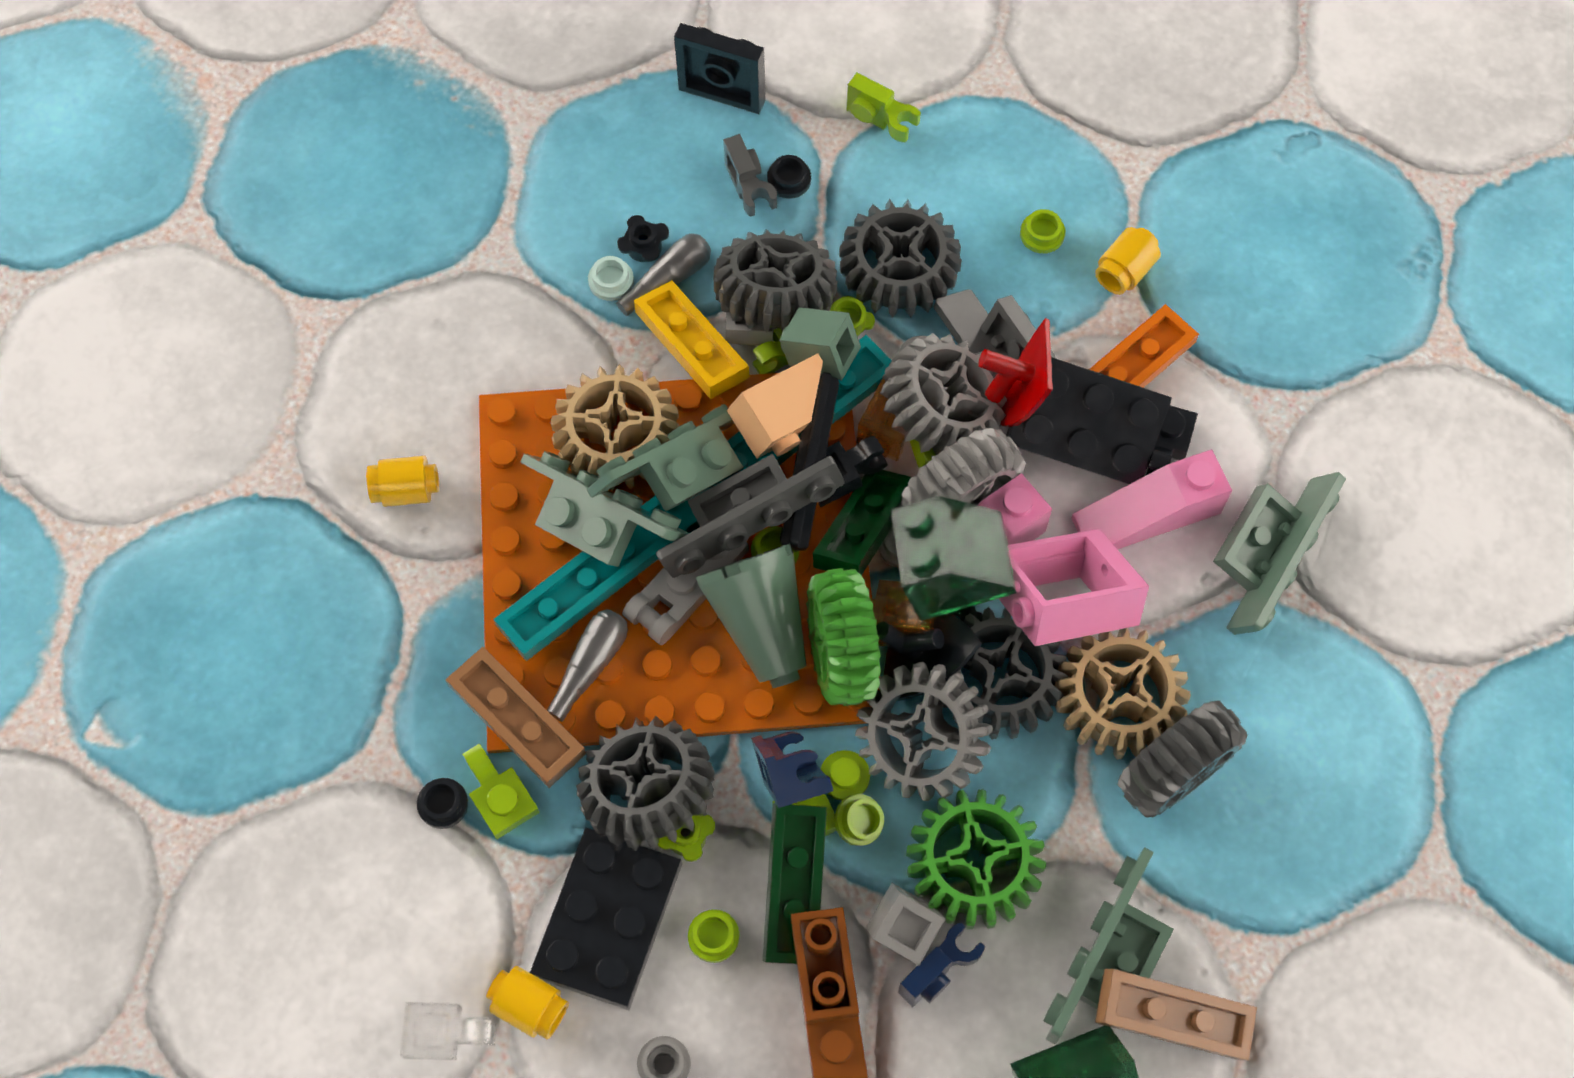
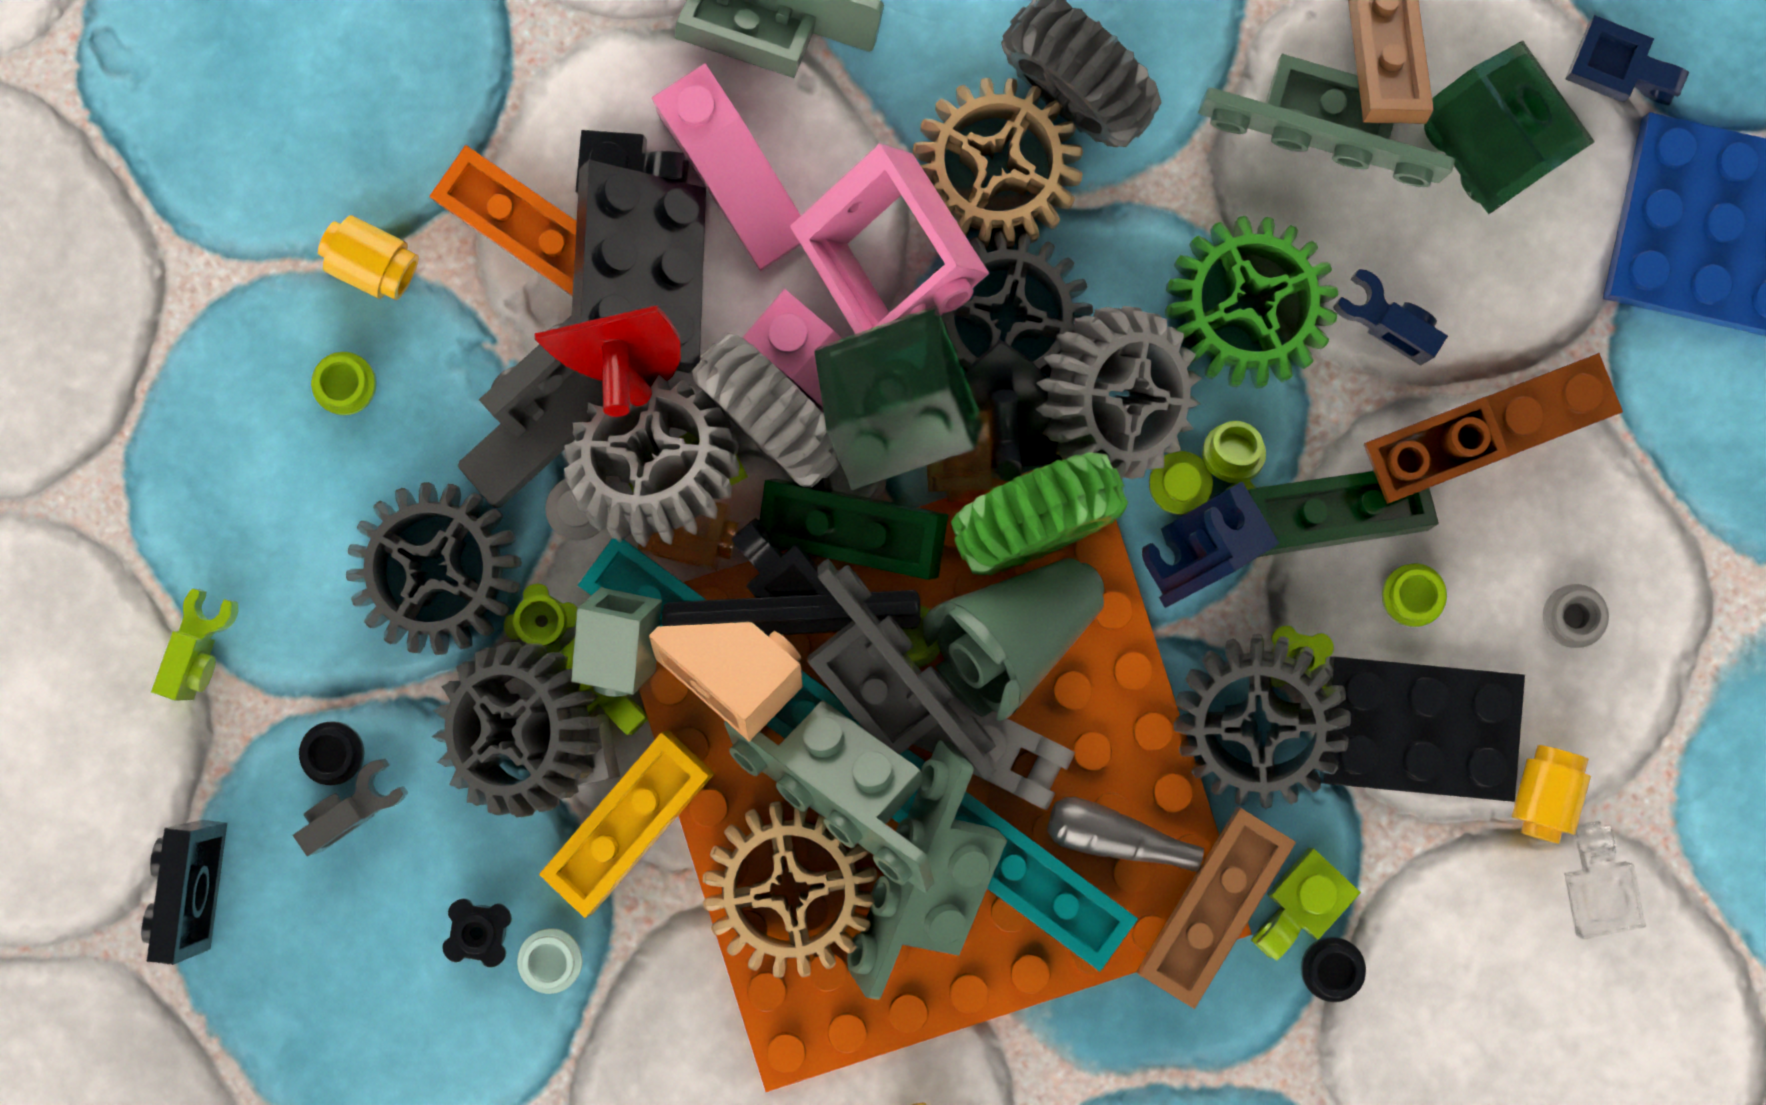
camera: 105 degrees left, 20 degrees up
flat silver piece [616,234,711,316] -> none
light grey brick [866,883,946,965] -> none

